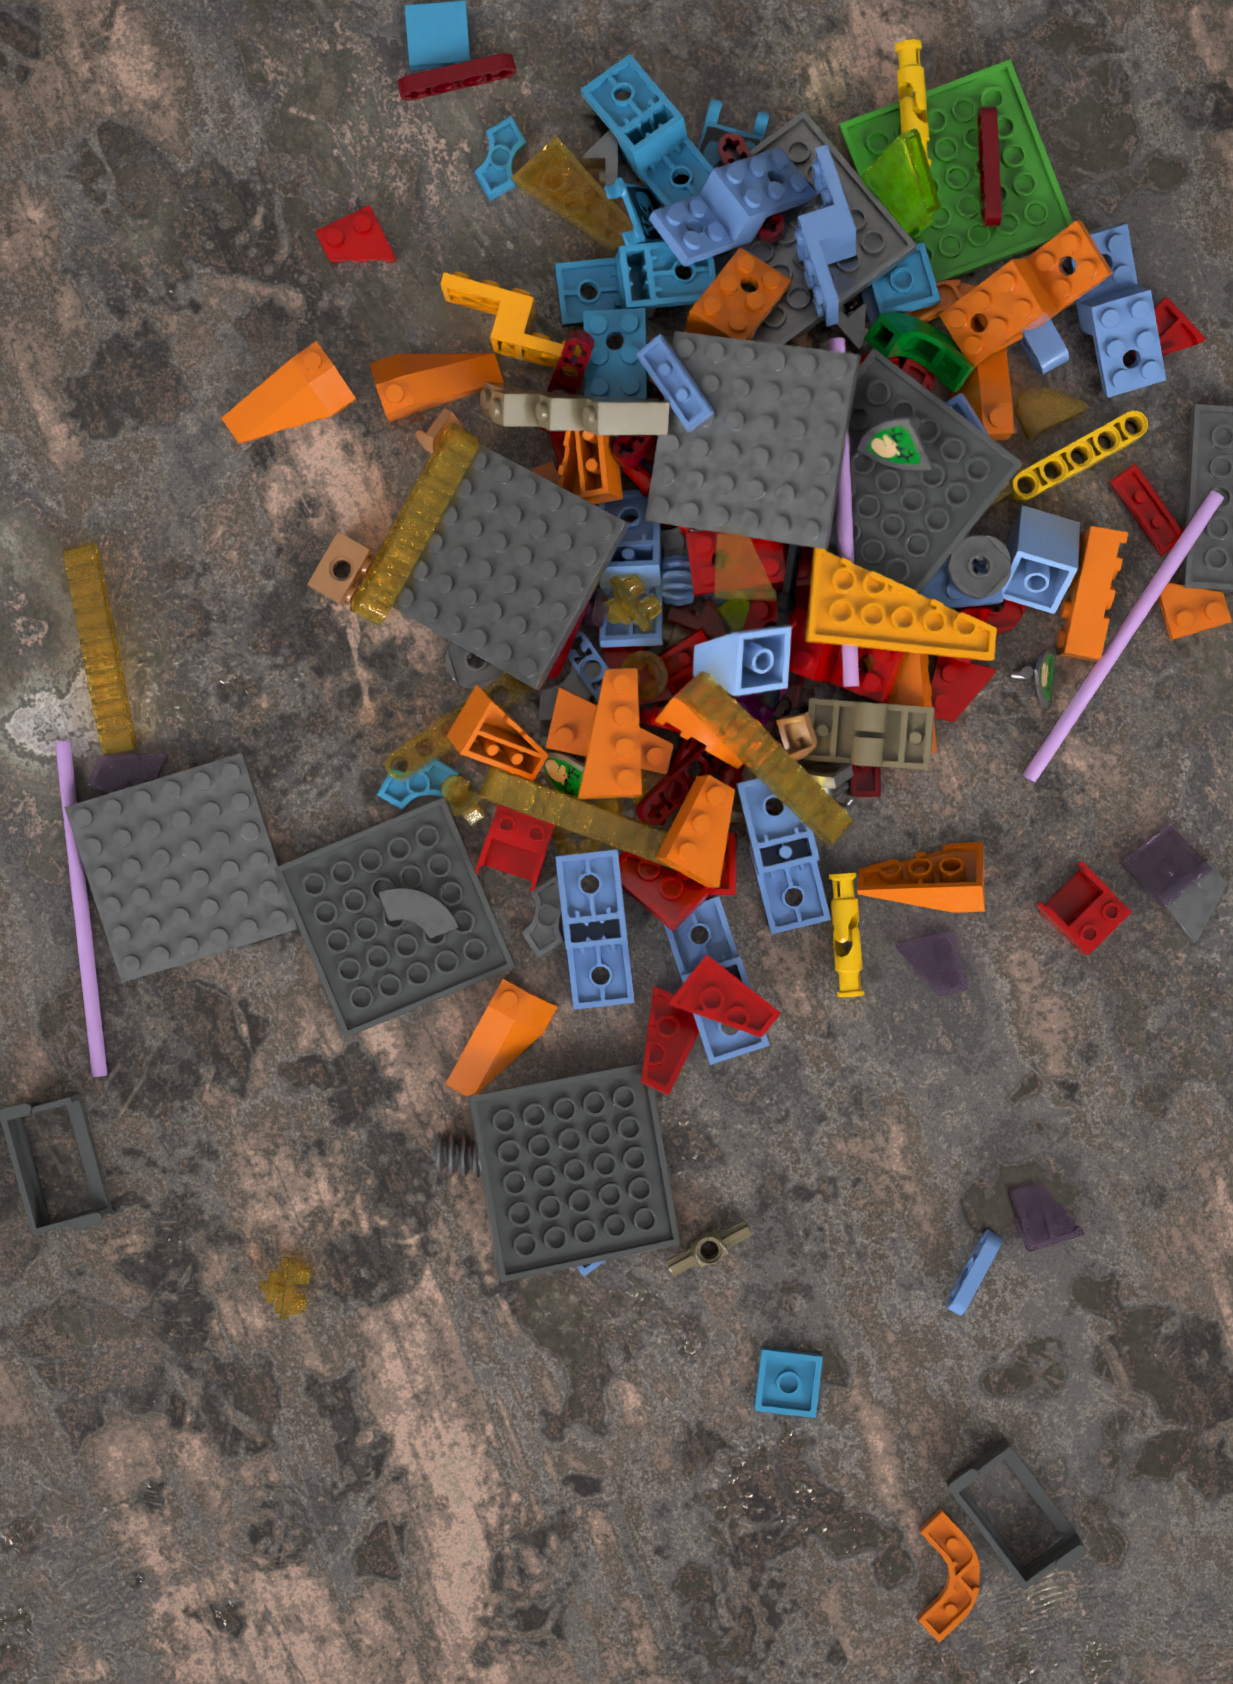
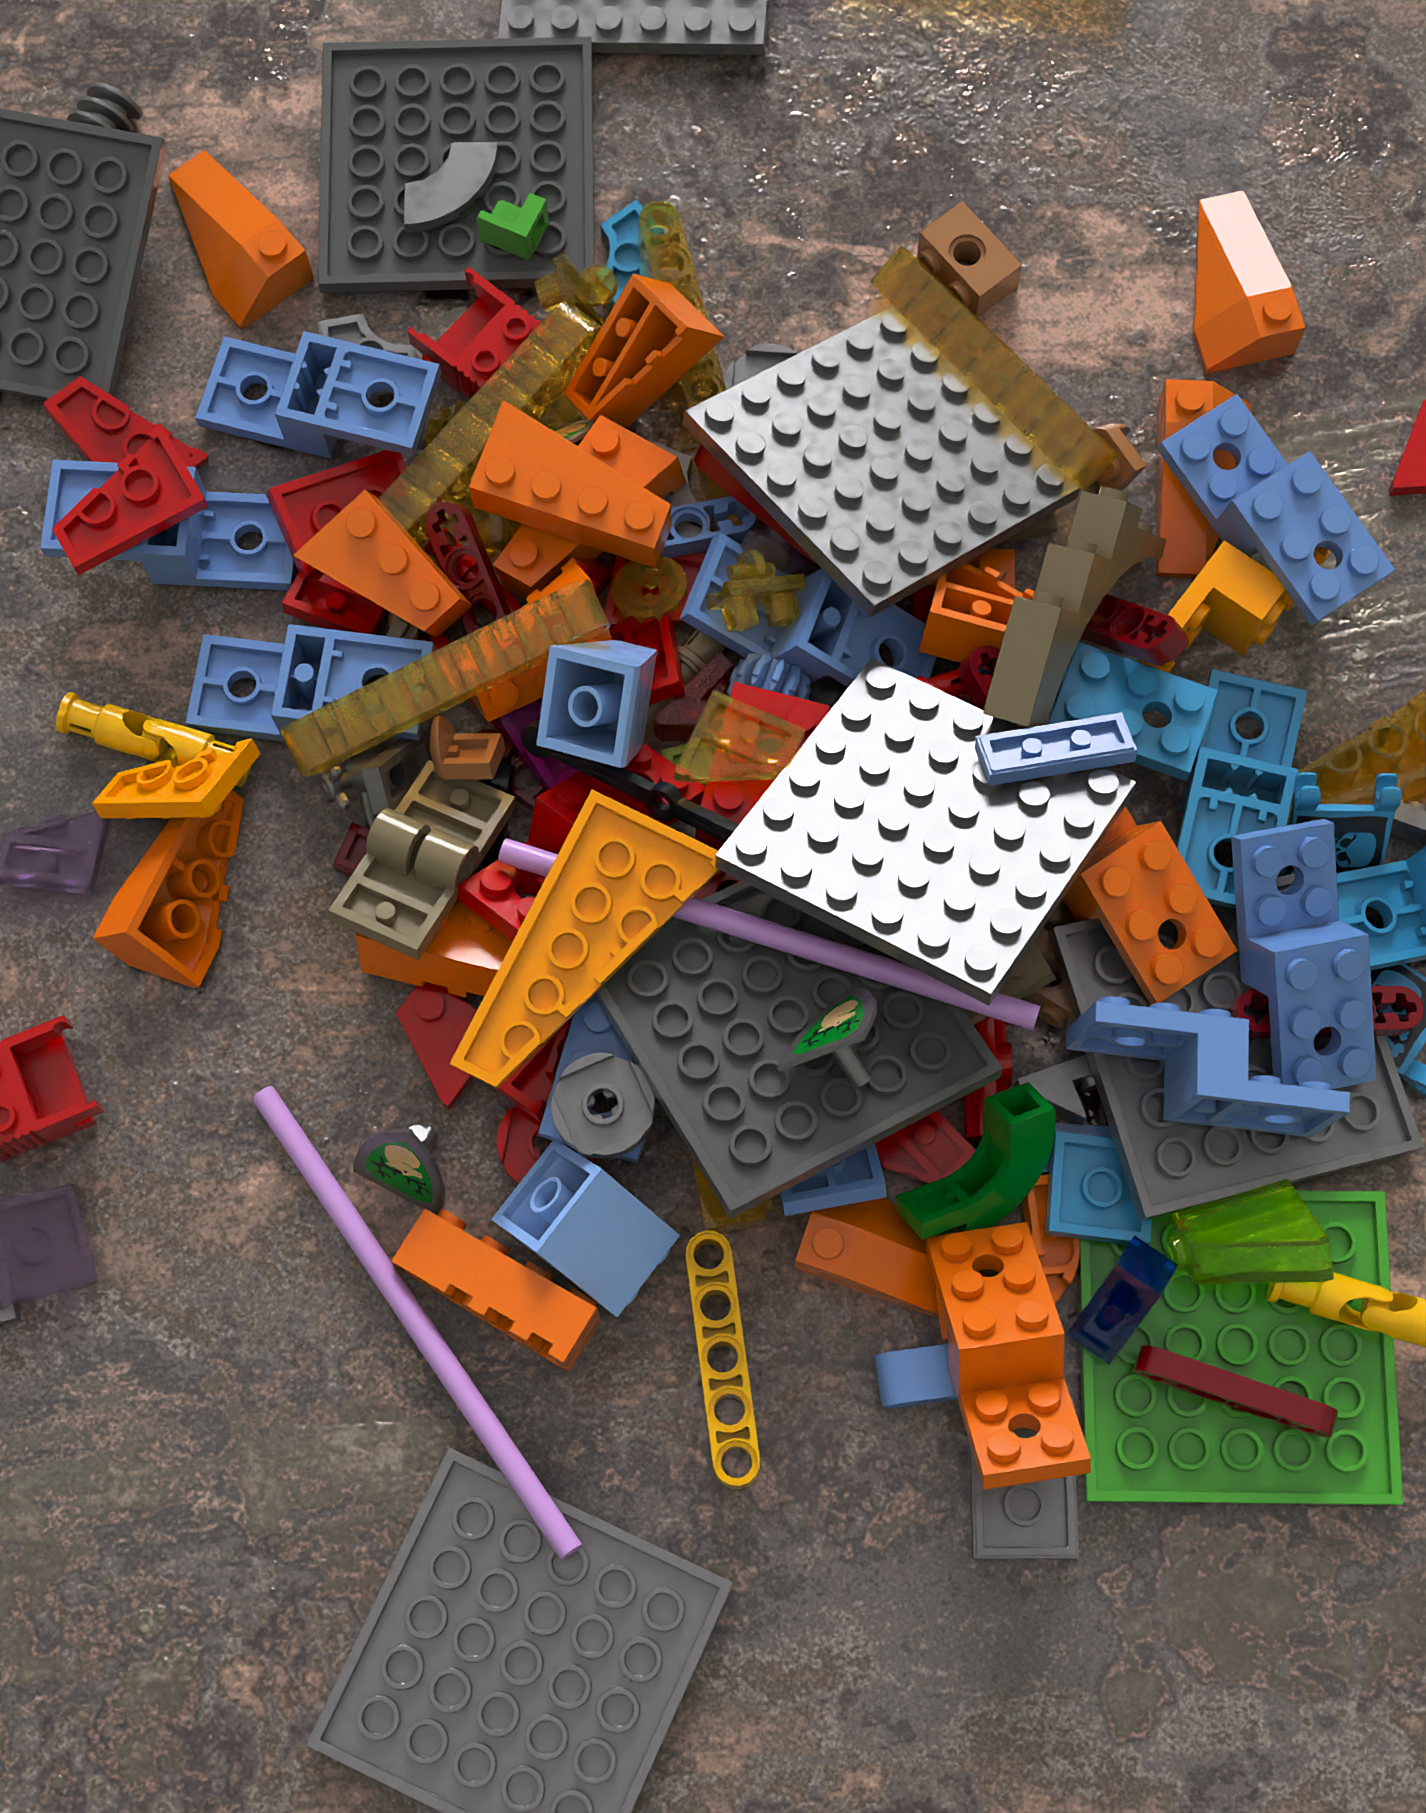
camera: 115 degrees right, 15 degrees down
clear yellow slope [1013,387,1089,440] -> none
medium blue bracket [1067,223,1166,398] -> none
red tile [1108,463,1183,557] -> none
red wing [1129,296,1206,358] -> none
orange wing [1158,583,1232,641] -> none
none -> light orange wing [92,738,261,819]
none -> bright green panel [476,193,549,261]
none -> clear blue slope [1066,1235,1178,1365]
none -> medium blue bracket [1156,394,1395,626]

